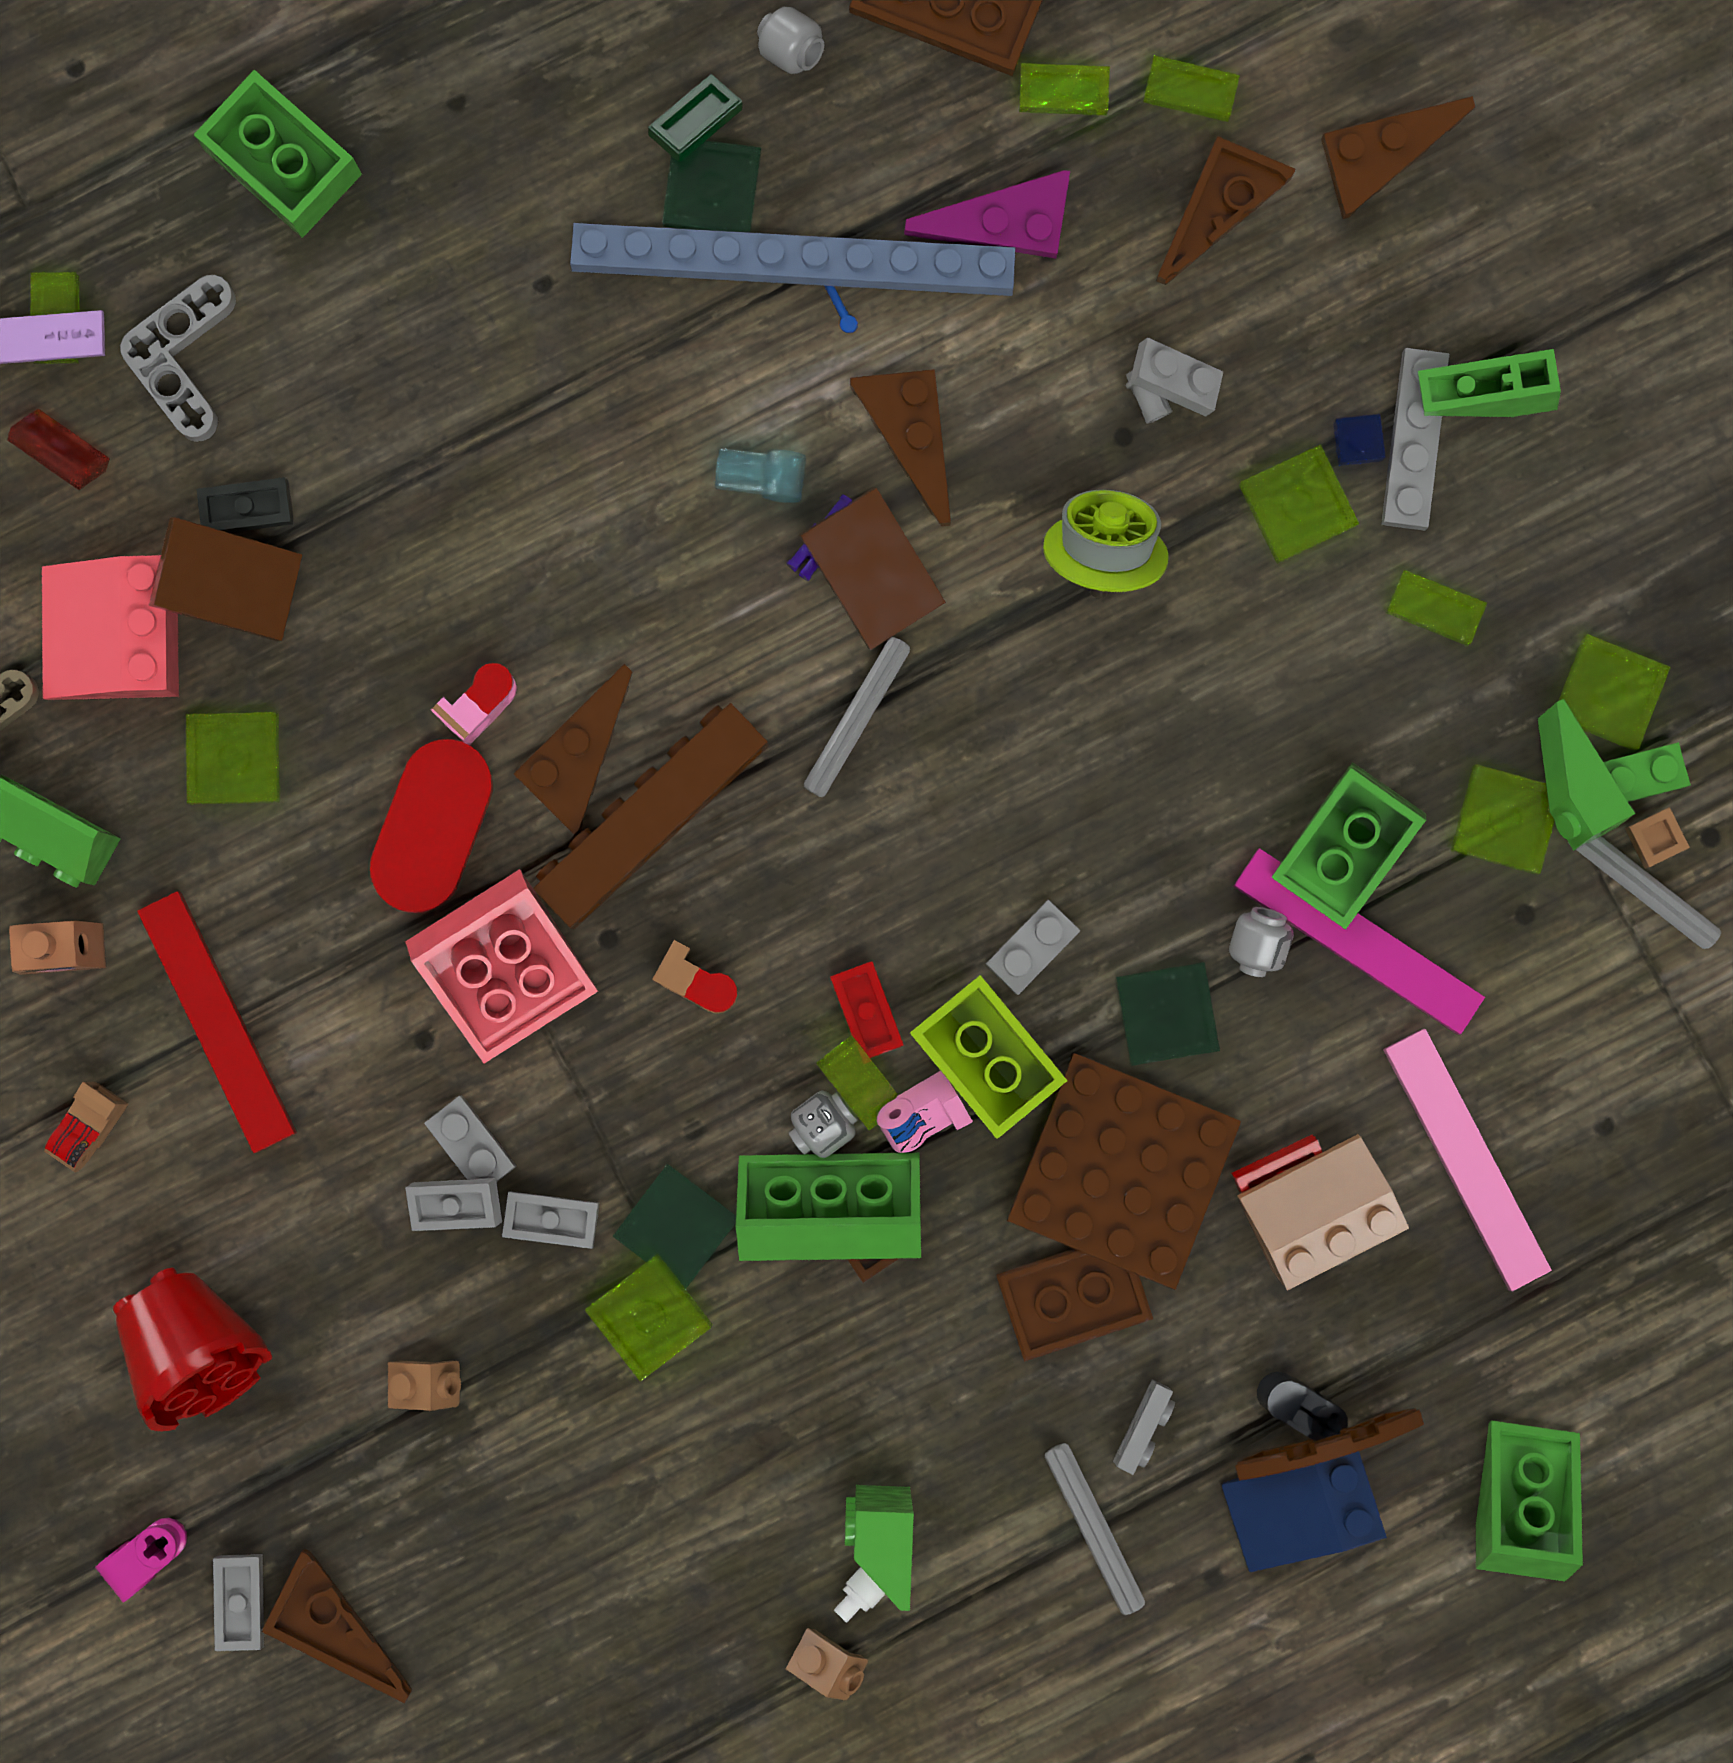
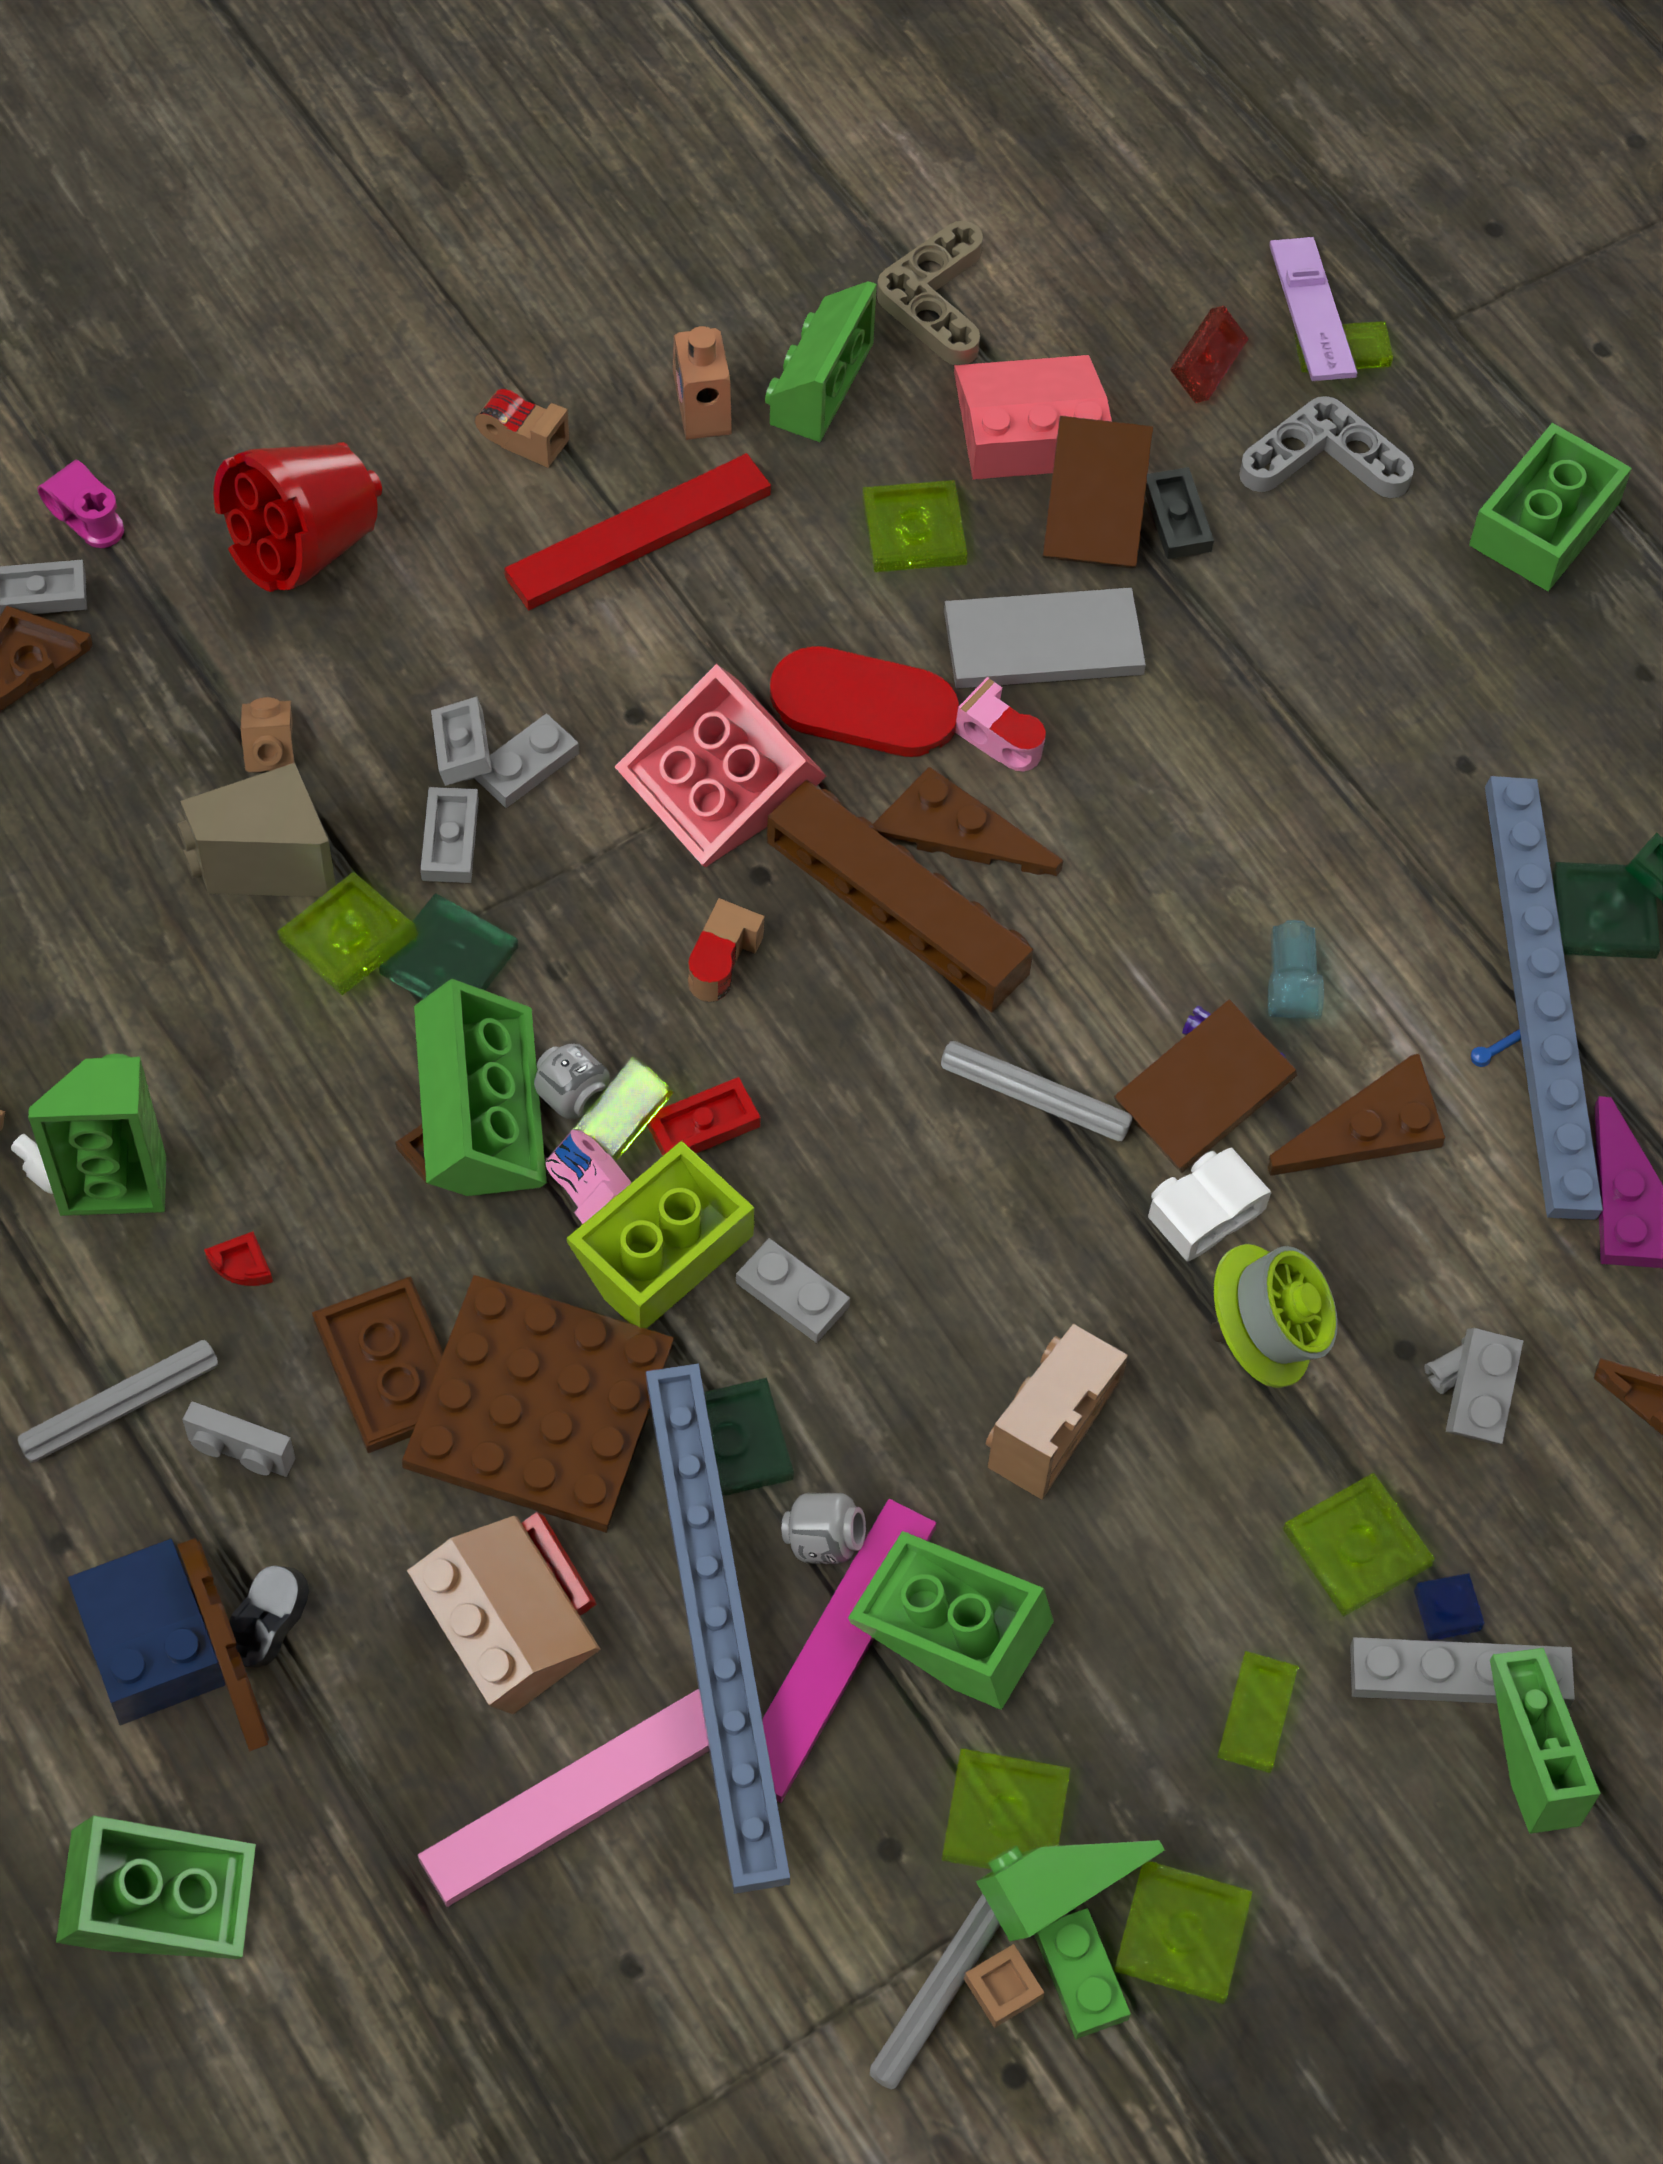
camera: 85 degrees right, 25 degrees down
none -> dark tan slope [177,763,337,897]
none -> red tile [204,1231,273,1286]
none -> sand blue plate [646,1363,790,1894]
none -> light grey tile [944,588,1146,688]
none -> wedge [986,1324,1128,1500]
none -> white brick [1148,1147,1271,1262]

